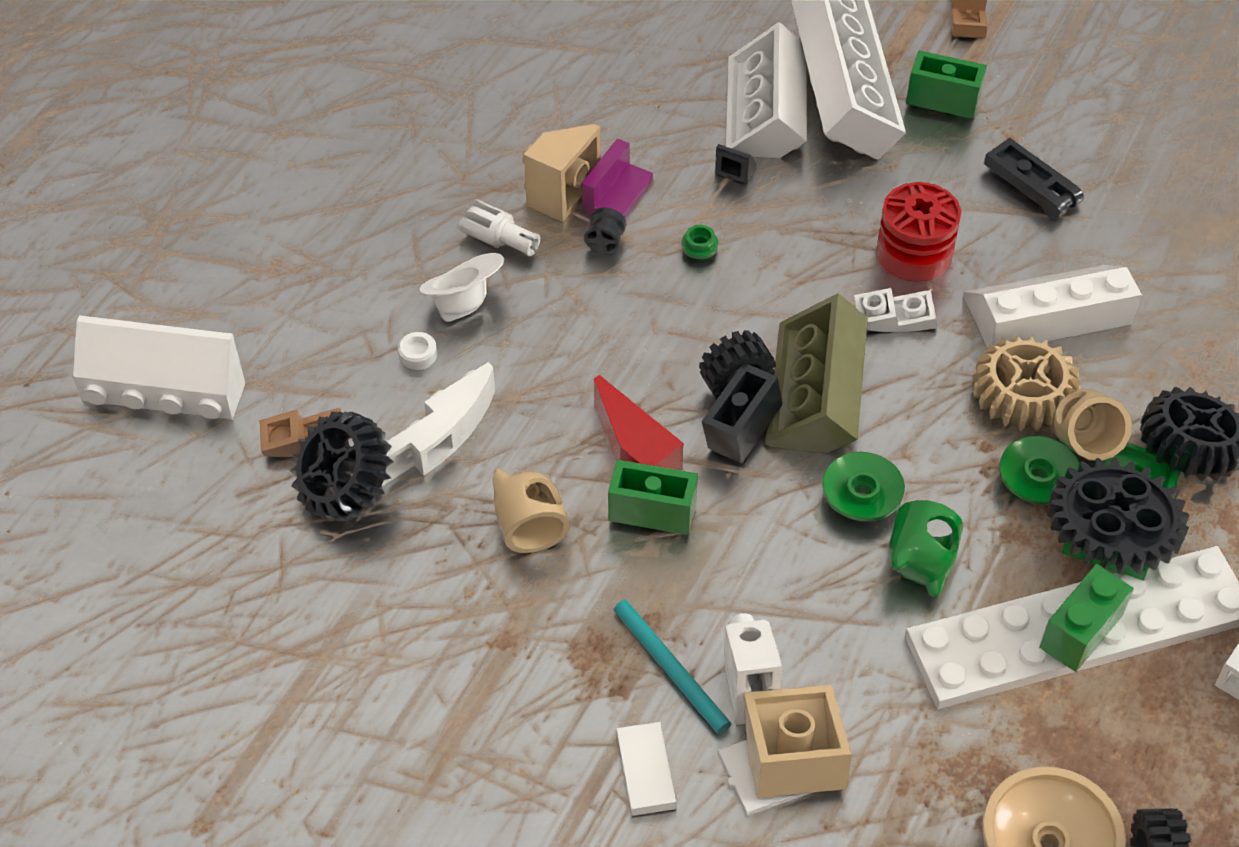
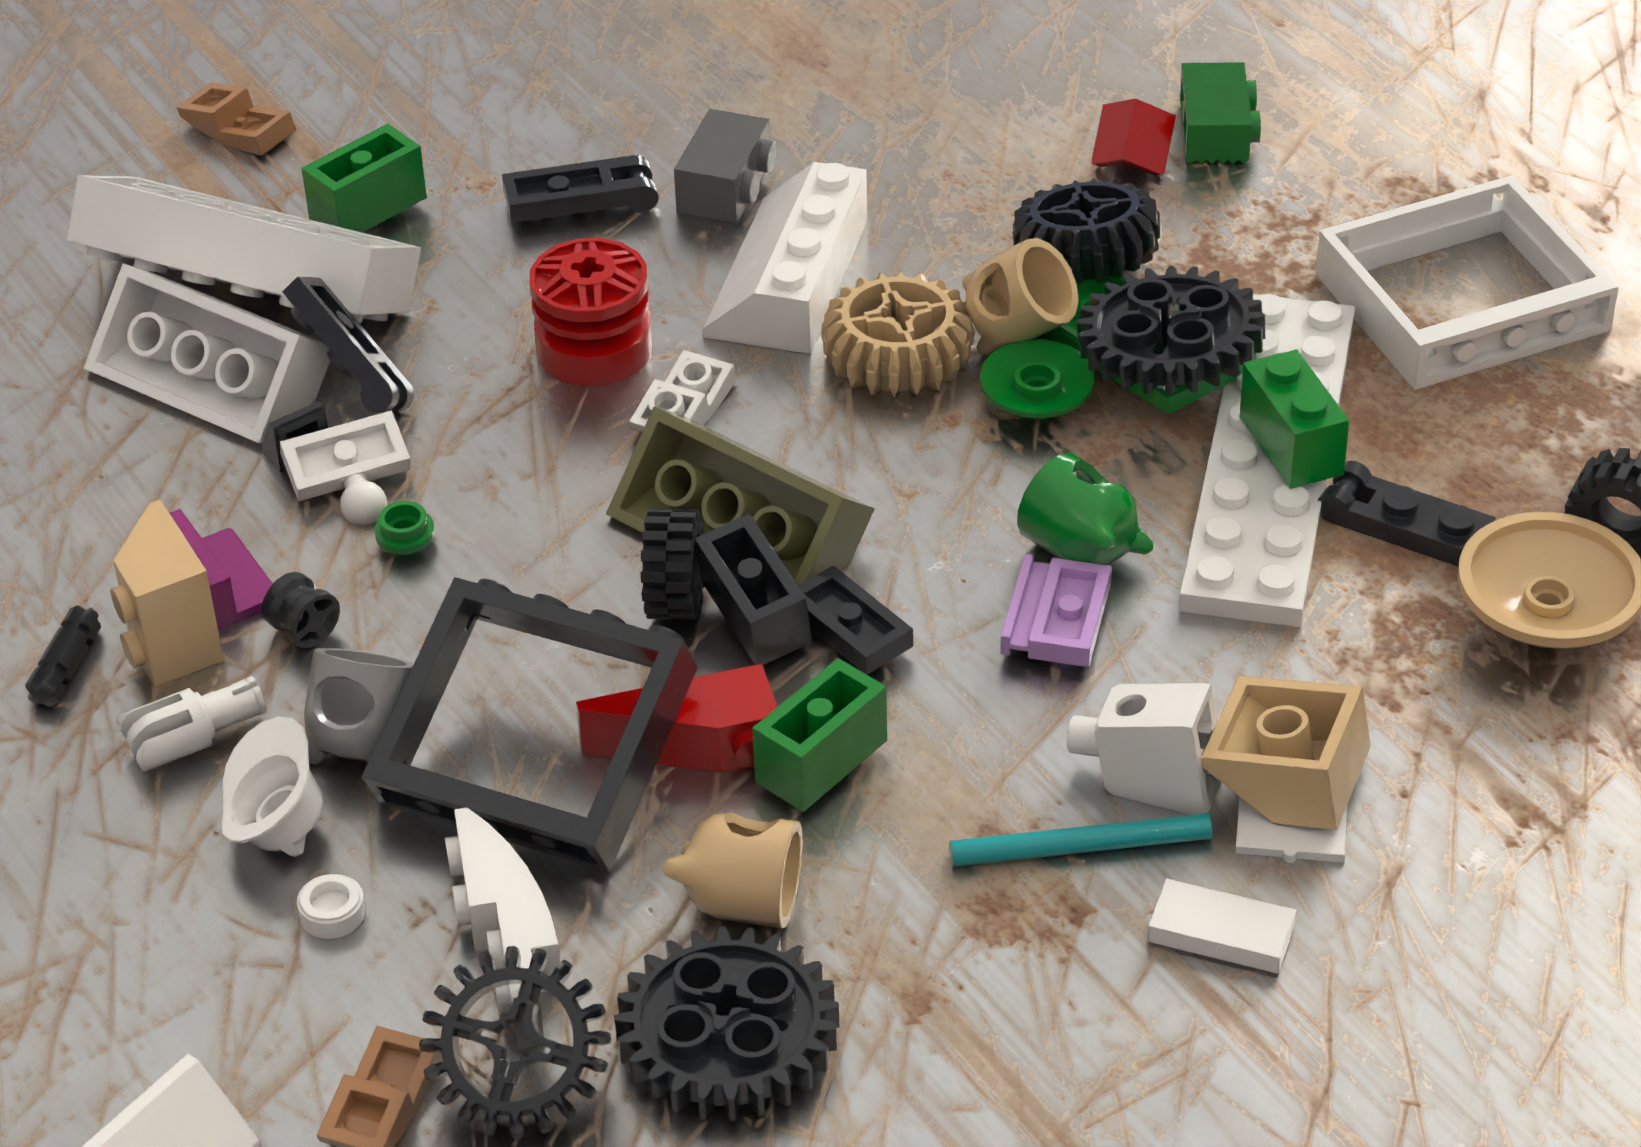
camera: 60 degrees left, 10 degrees down
green dish [822,452,905,521] -> none
none -> black axle [25,605,101,707]
none -> white plate [280,410,410,525]
none -> black plate [282,276,414,413]
none -> light grey piece [304,648,414,765]
none -> black window [361,577,698,872]
none -> black gear [614,926,840,1121]
none -> dark grey brick [674,109,777,223]
none -> black plate [798,565,913,675]
none -> lavender plate [1000,554,1112,667]
none -> black plate [1317,460,1496,566]

